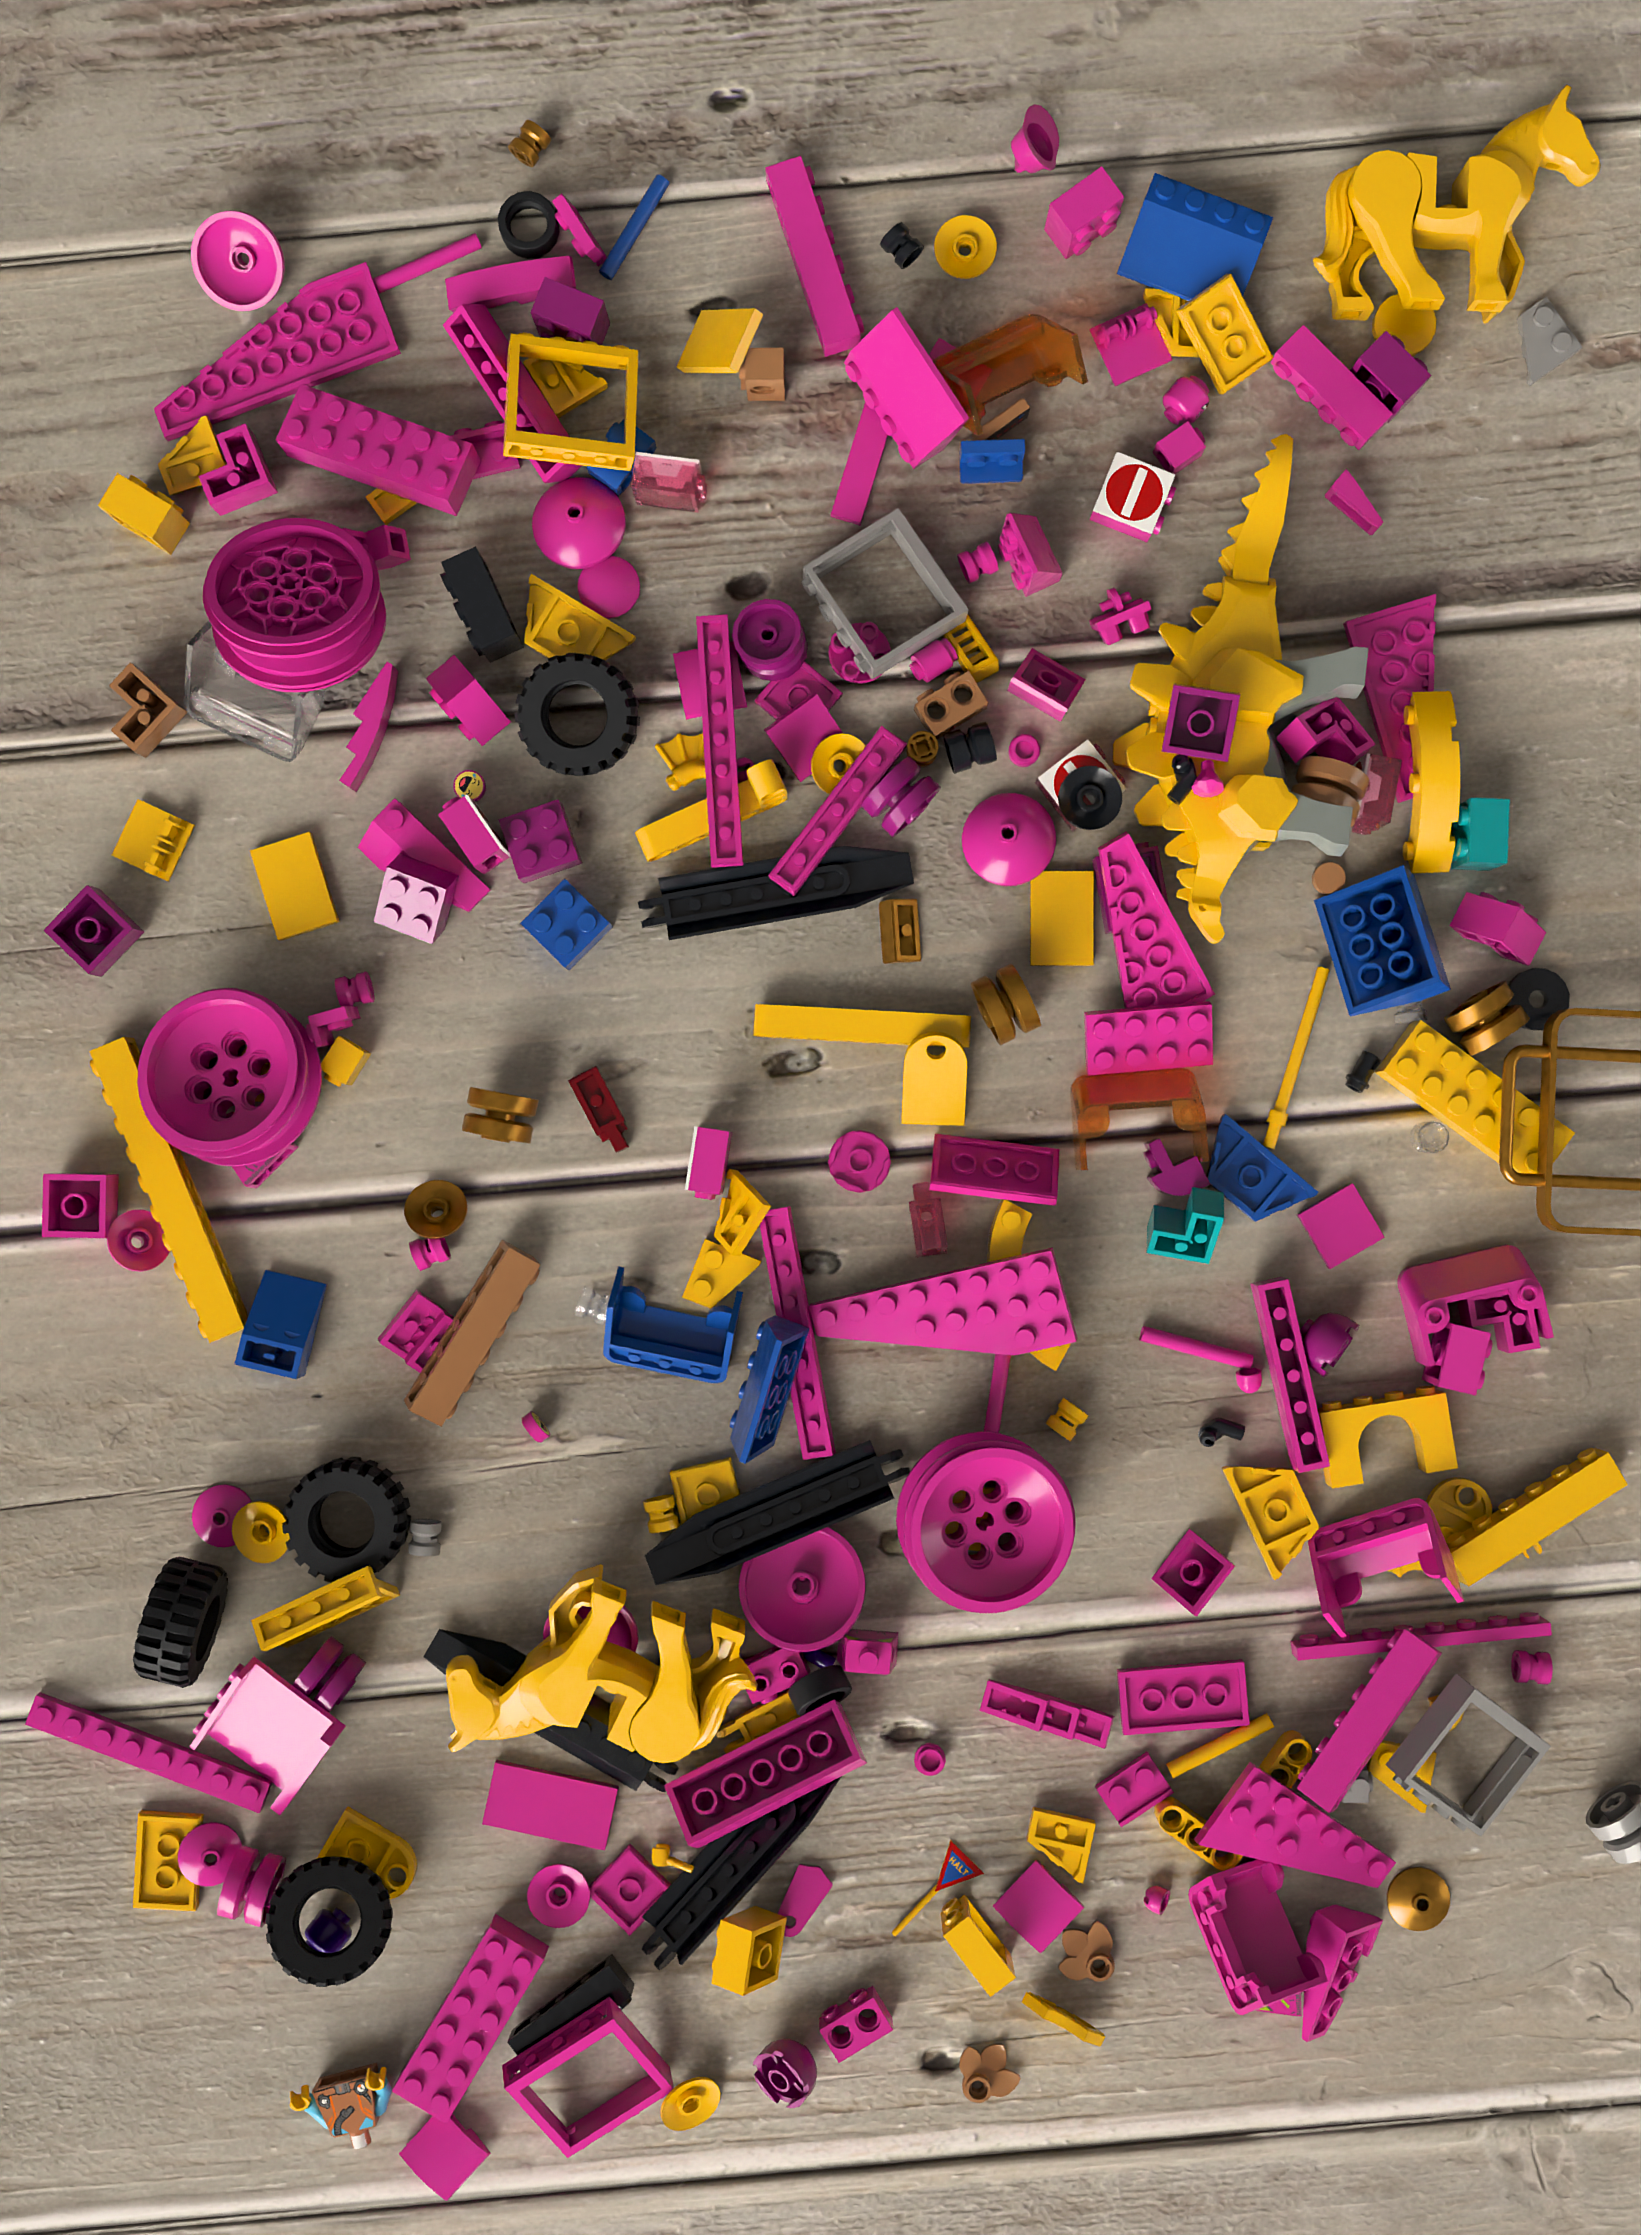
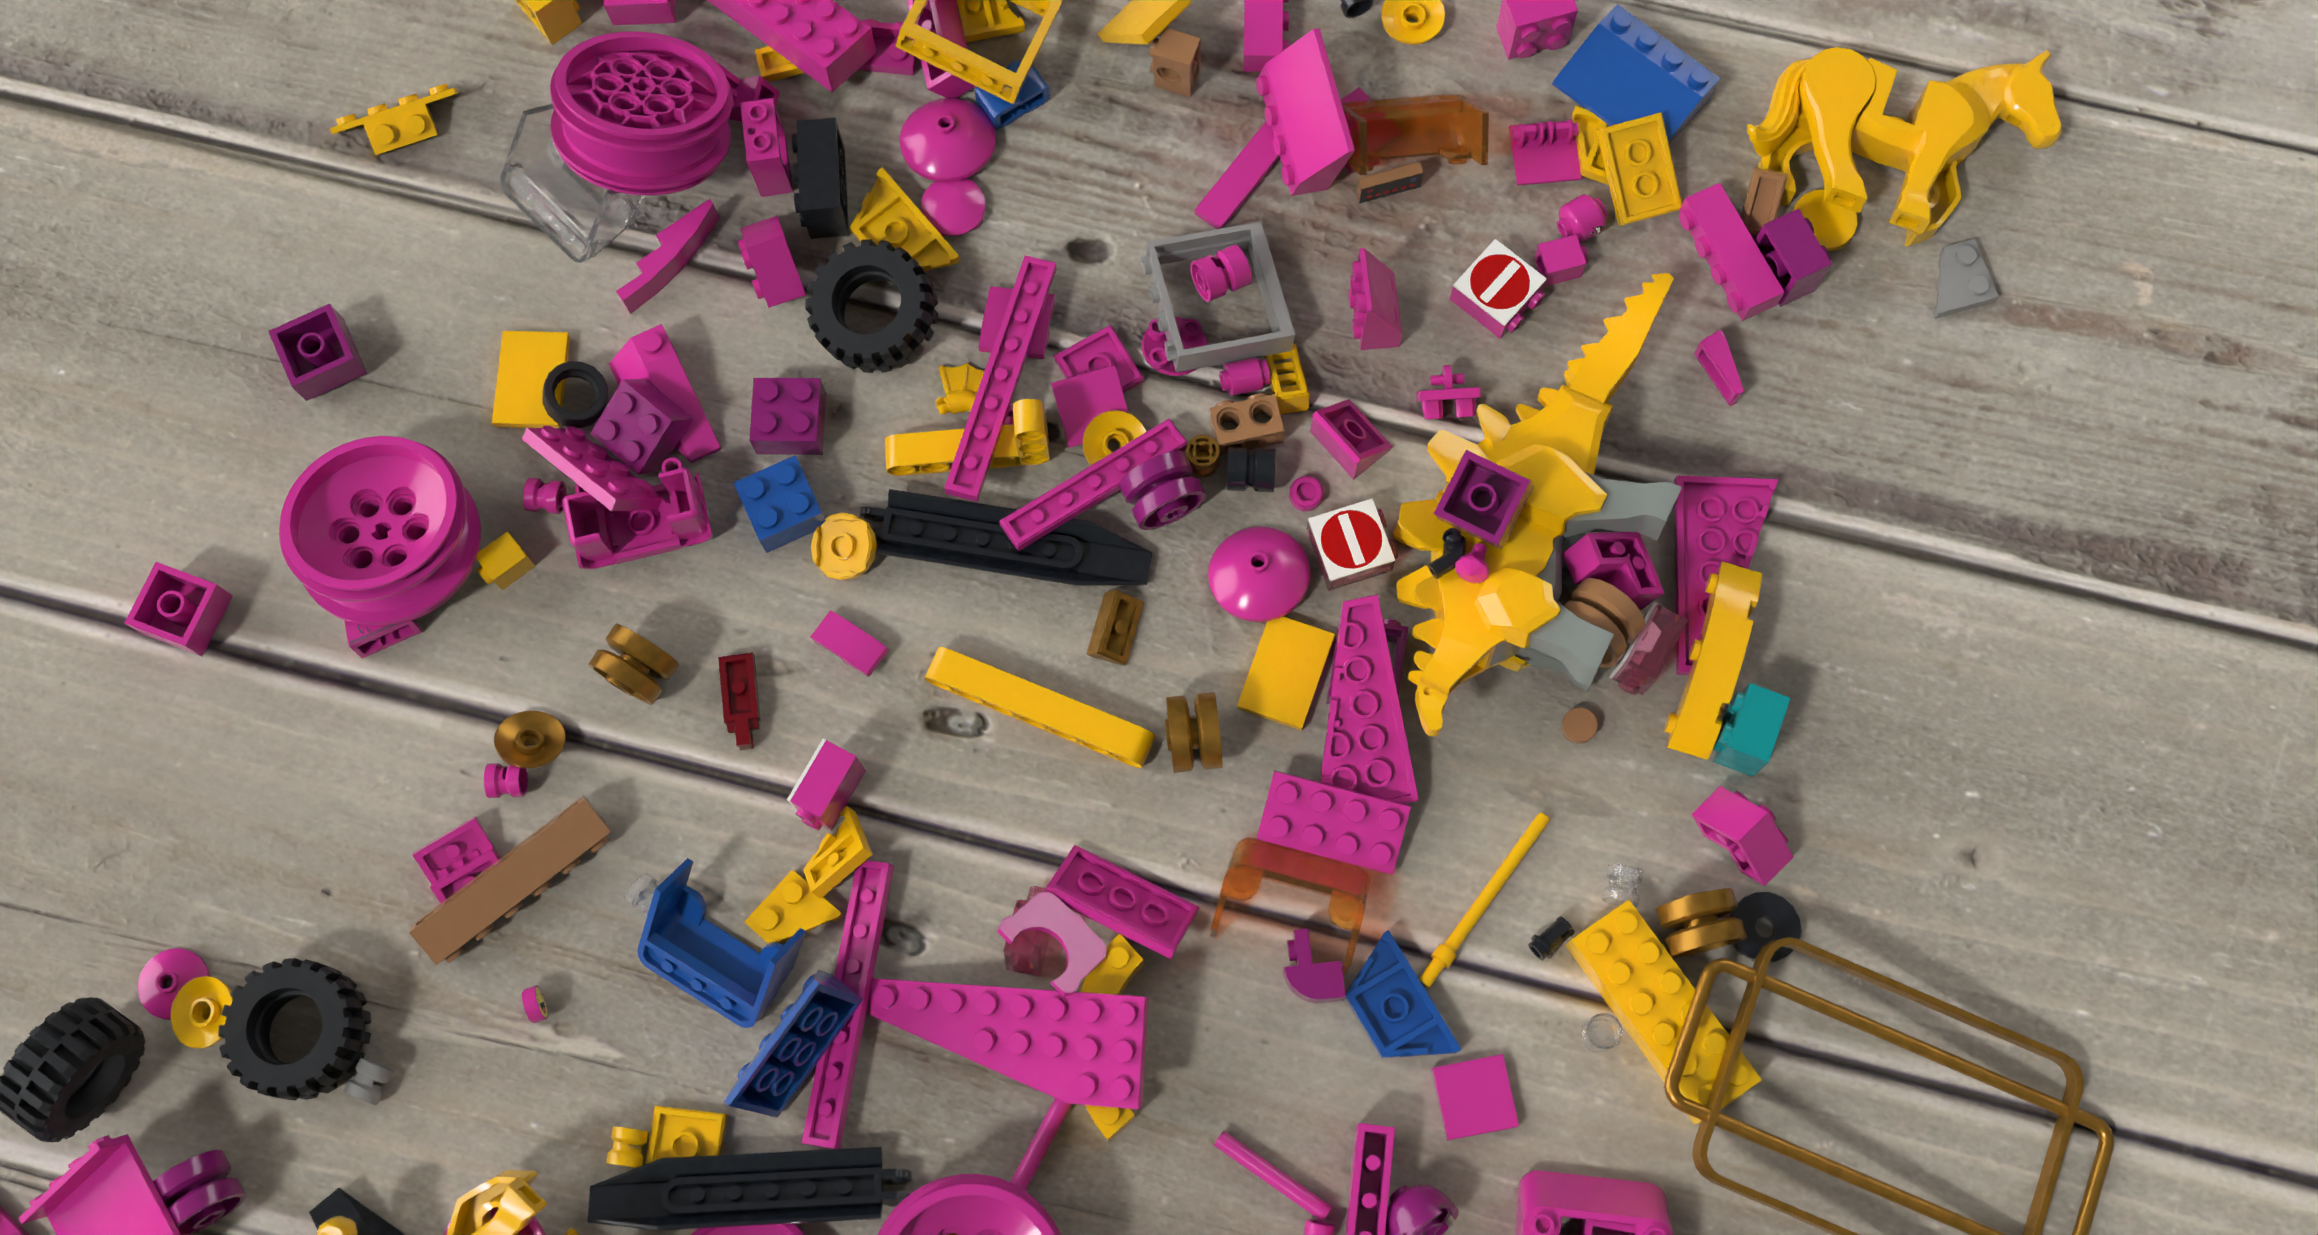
camera: 25 degrees right, 15 degrees down
yellow brick [89,1037,249,1343] -> none
dark pink dish [107,1210,170,1272] -> none
medium nougat brick [109,662,188,758] -> none
yellow hinge [112,799,195,882] -> none
blue slope [234,1270,327,1379] -> none
yellow fence [251,1566,400,1651] -> none
dark pink bracket [306,1006,361,1047] -> none
dark pink piece [438,795,511,874] -> none
tile [453,770,486,802] -> none
clear pink piece [631,452,707,513] -> none
magenta wheel [732,599,808,681] -> none
dark pink tile [828,1130,891,1193] -> none
yellow tile [901,1031,967,1126] -> none
dark pink wheel [957,542,999,584] -> none
blue bracket [959,439,1025,484] -> none
yellow wheel [1045,1397,1089,1441] -> none
black dish [1058,766,1122,830] -> none
teal brick [1146,1187,1224,1264] -> none
blue slope [1314,865,1451,1016] -> none
none -> yellow bracket [329,83,460,155]
none -> dark pink plate [522,426,663,511]
none -> black tyre [542,361,608,428]
none -> dark pink container [563,457,713,569]
none -> dark pink window [740,98,793,197]
none -> dark pink slope [810,610,889,677]
none -> yellow tile [811,512,877,581]
none -> dark pink piece [997,892,1106,997]
none -> dark pink wheel [1190,244,1252,302]
none -> medium nougat tile [1740,167,1788,237]

